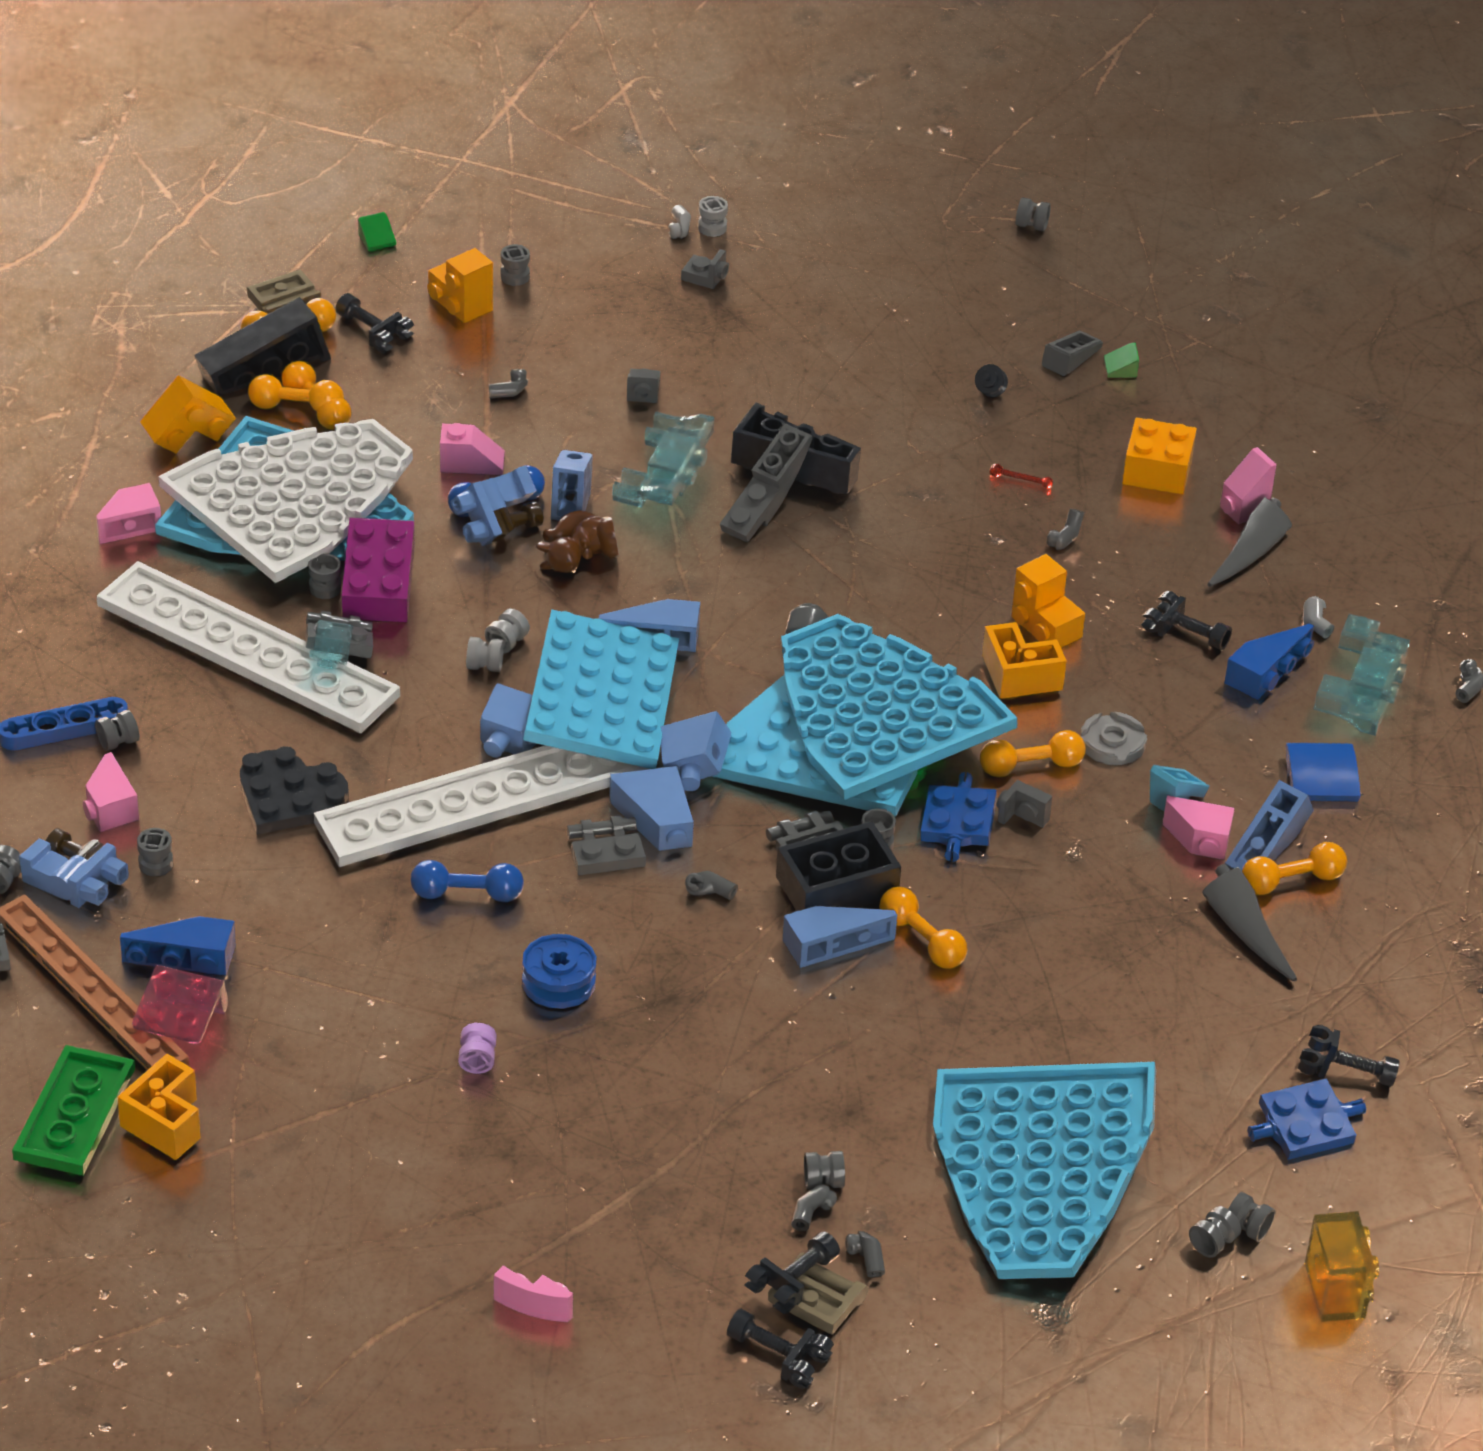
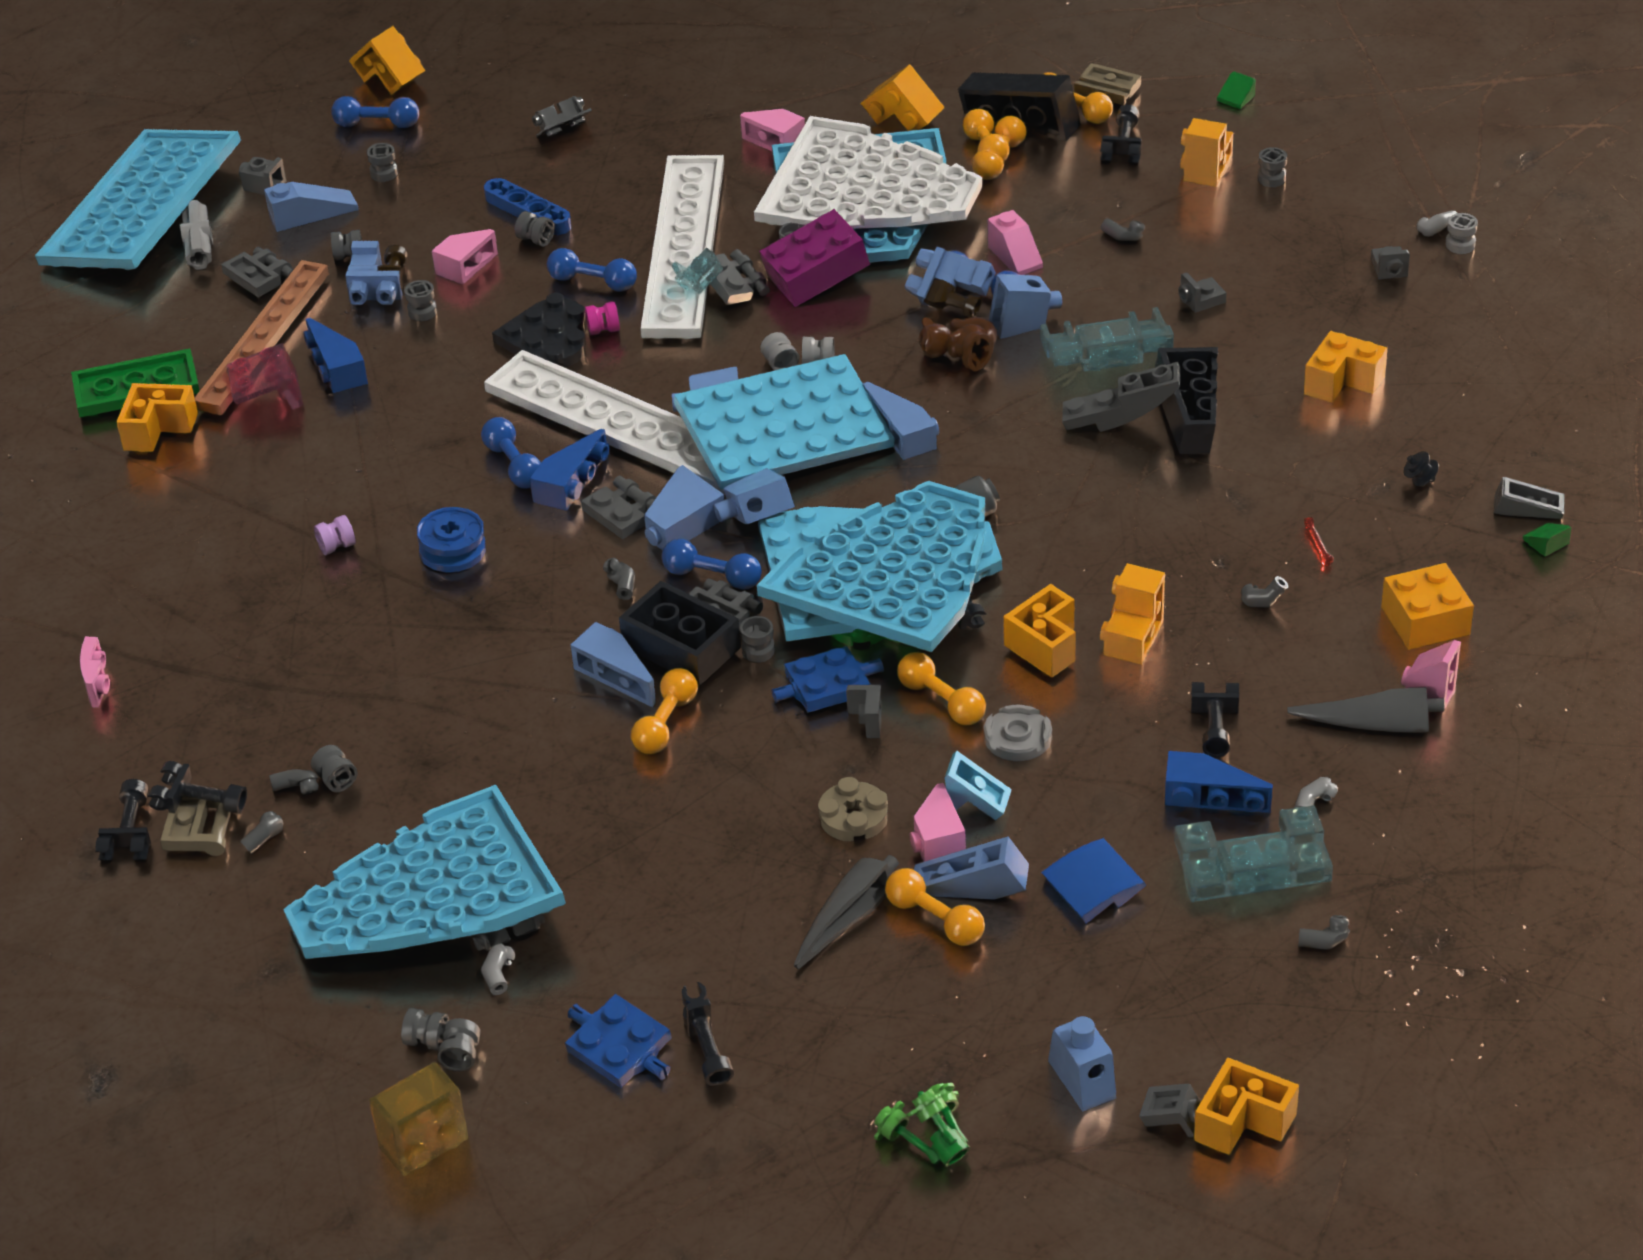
camera: 65 degrees right, 0 degrees up
none -> light grey arm [481,943,515,995]
none -> blue slope [530,429,609,511]
none -> blue piece [547,248,637,292]
none -> dark pink wheel [585,302,620,336]
none -> blue piece [661,539,762,590]
none -> dark tan plate [818,777,888,841]
none -> light orange brick [1304,331,1388,403]

